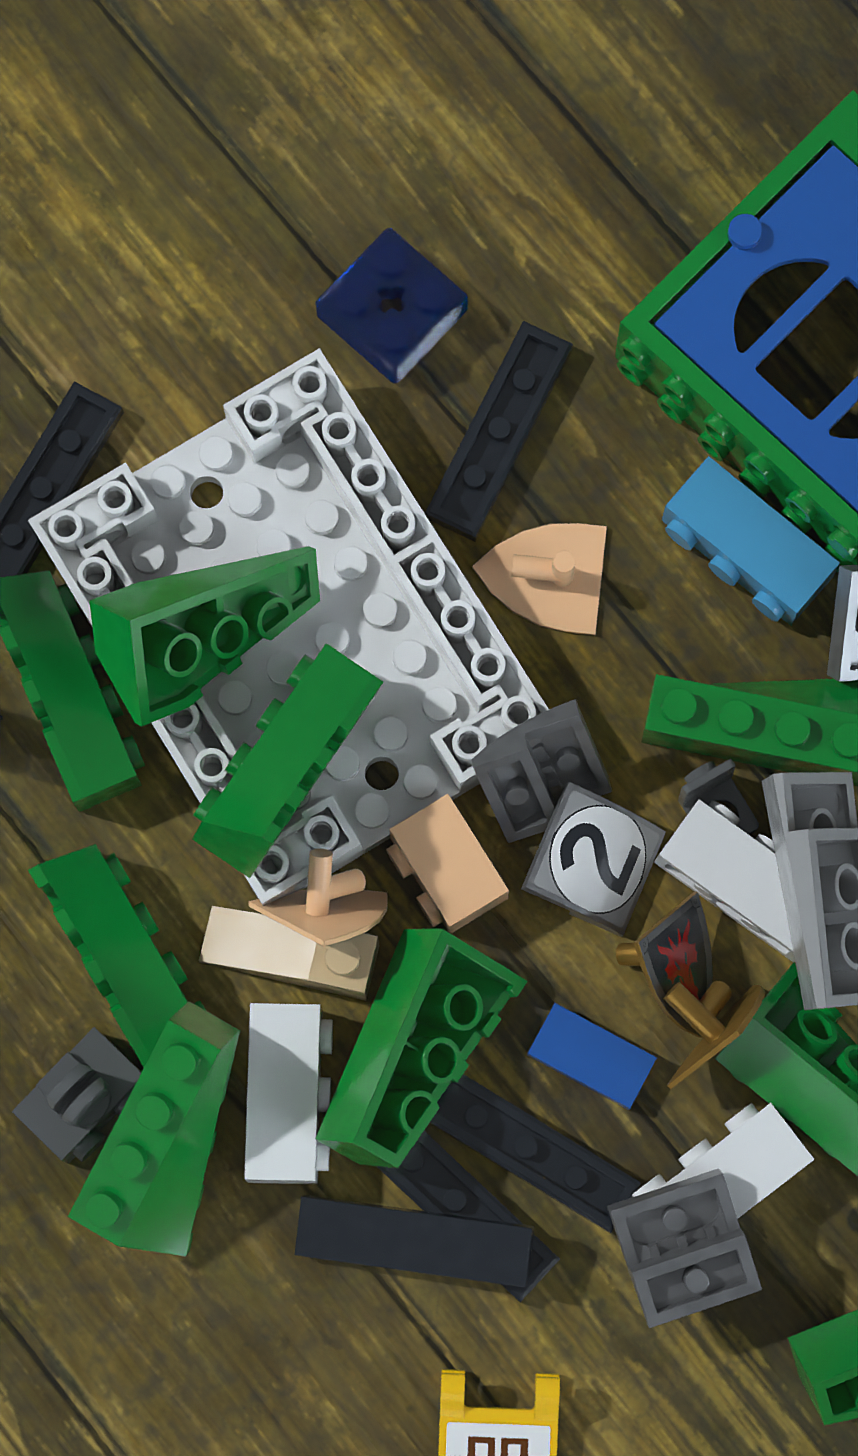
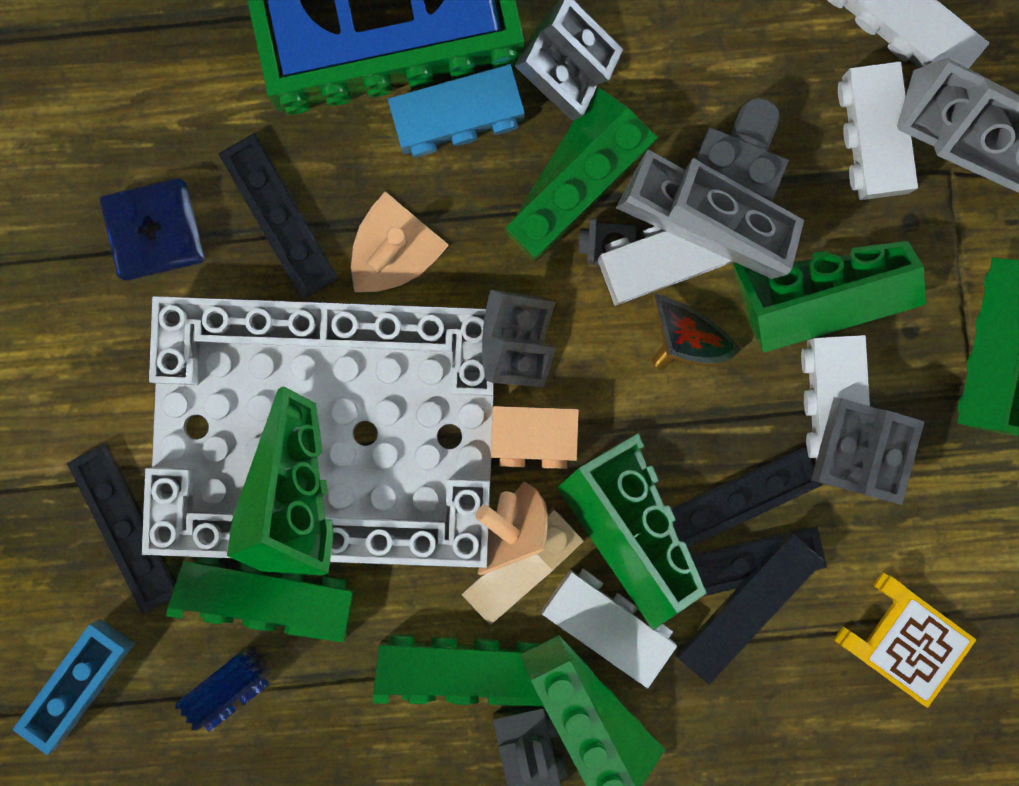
camera: 60 degrees left, 10 degrees up
green wedge [192,643,383,878] -> none
slope [521,782,666,937] -> none
blue tile [527,1003,657,1110] -> none
pearl gold shield [663,981,765,1089] -> none

